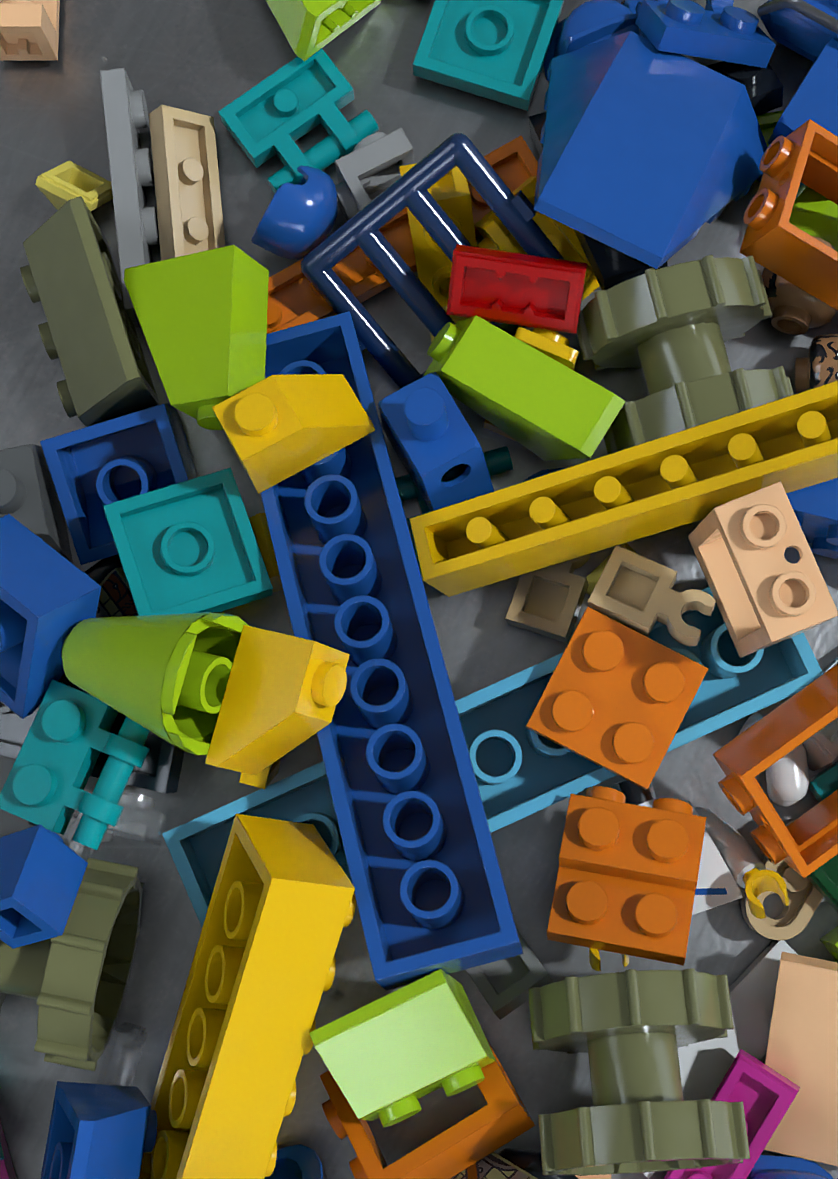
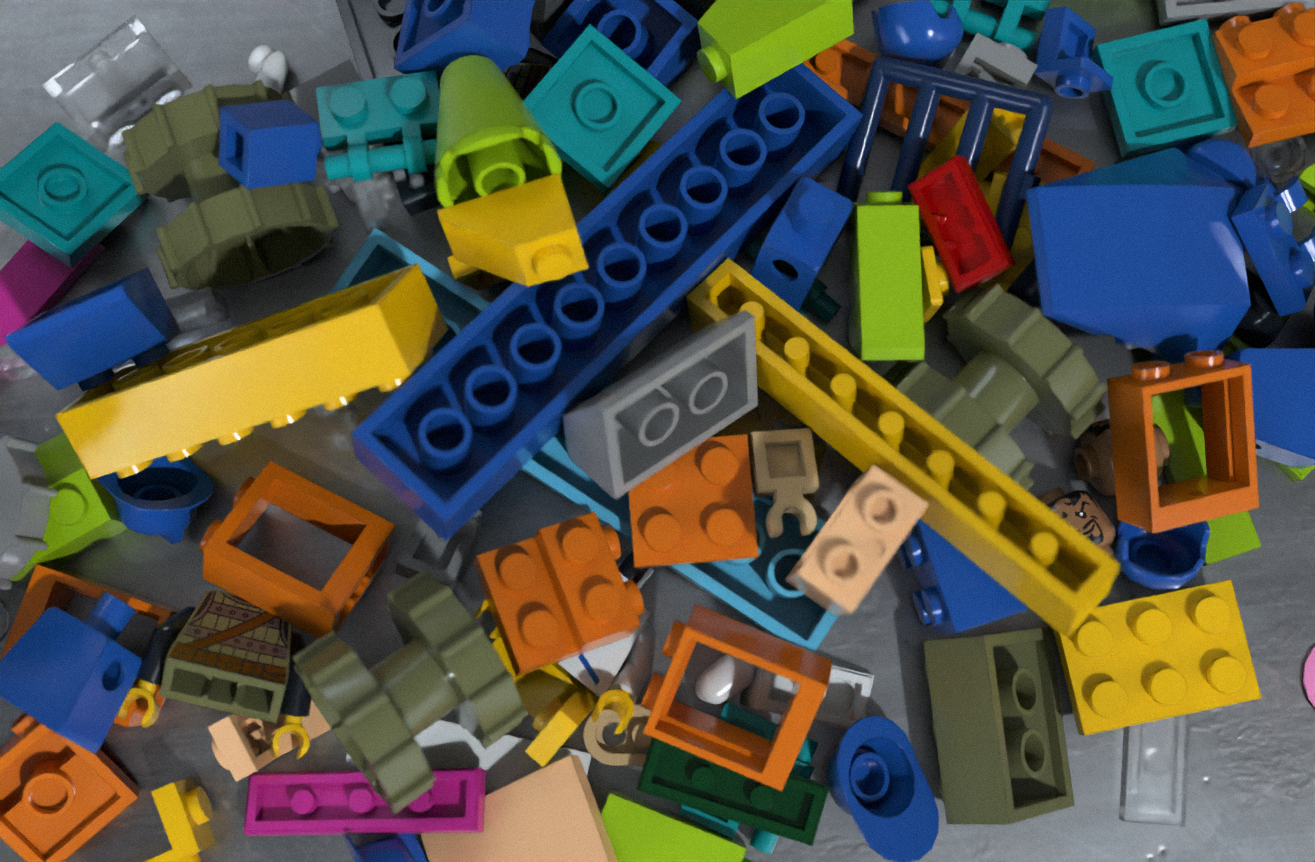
camera: 55 degrees right, 0 degrees up
yellow slope [212,374,375,494] -> none
lime slope [309,969,496,1127] -> none
none -> yellow bracket [492,637,599,767]
none -> light grey slope [562,310,758,500]
none -> blue bracket [1034,6,1114,99]

